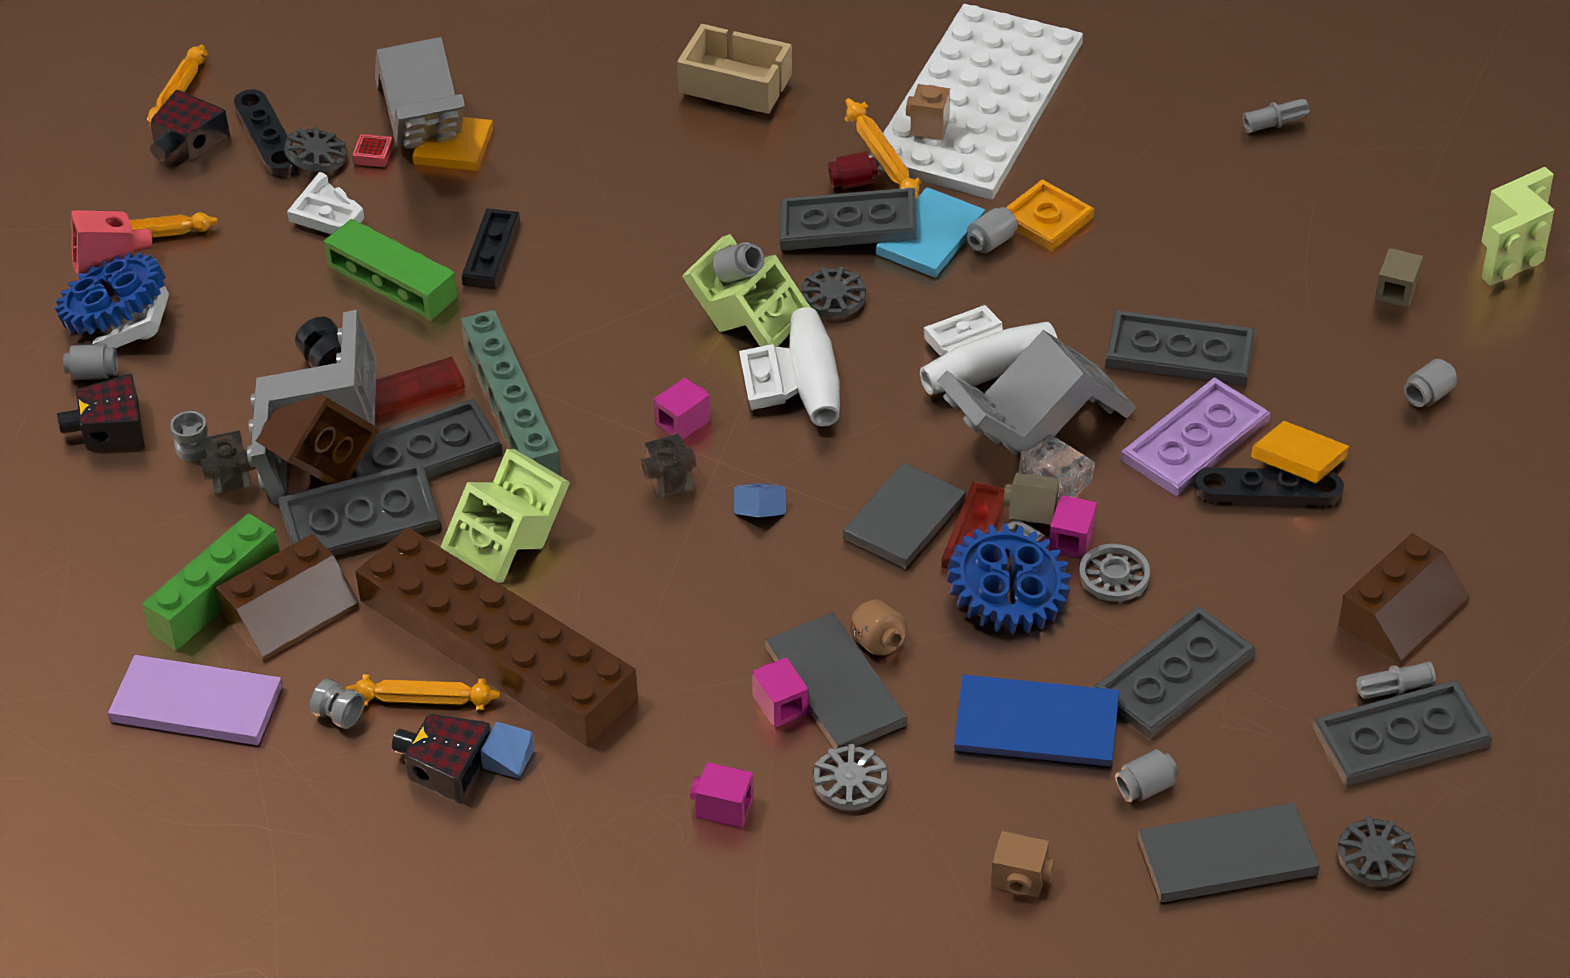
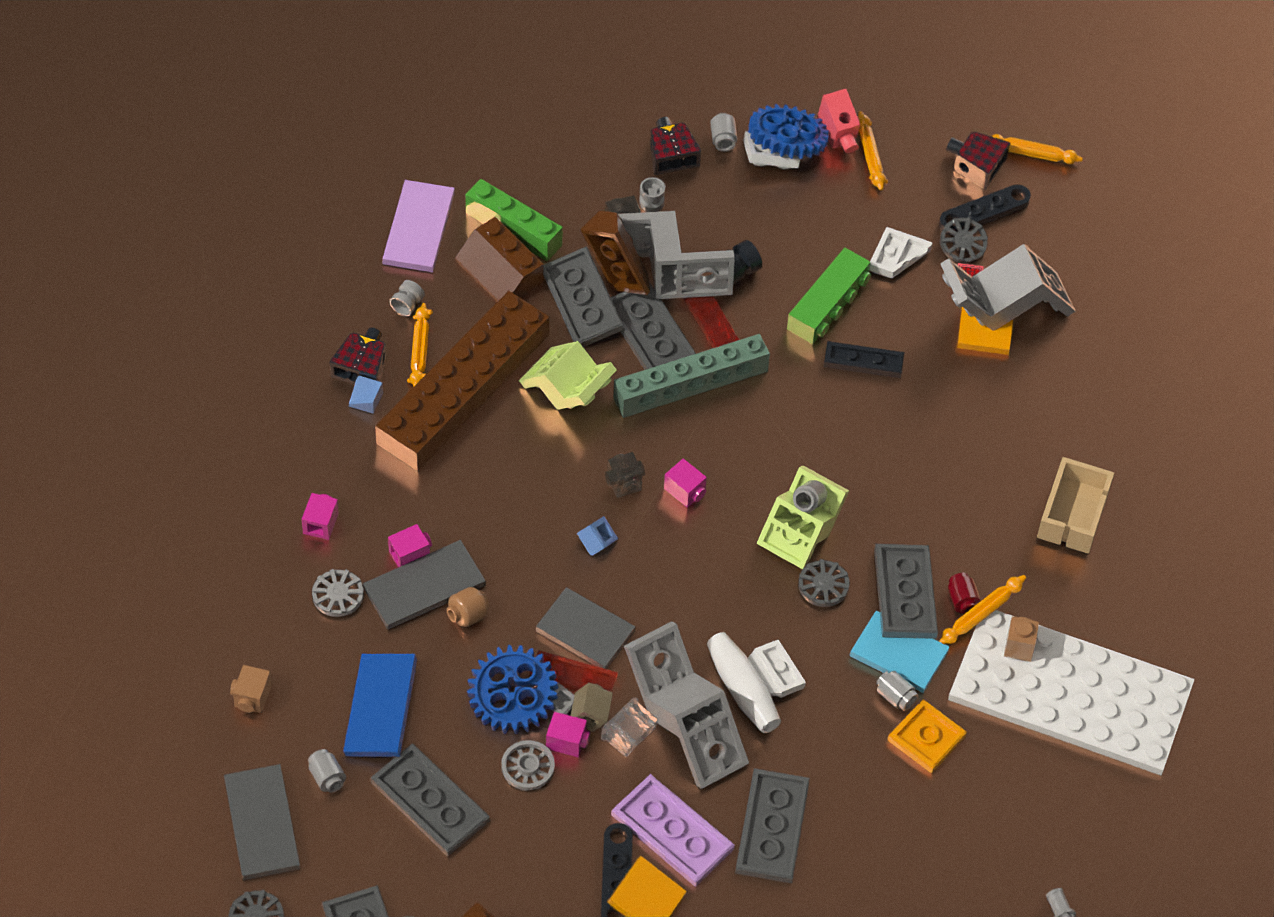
camera: 85 degrees right, 10 degrees up
white plate [739,307,840,426] -> none

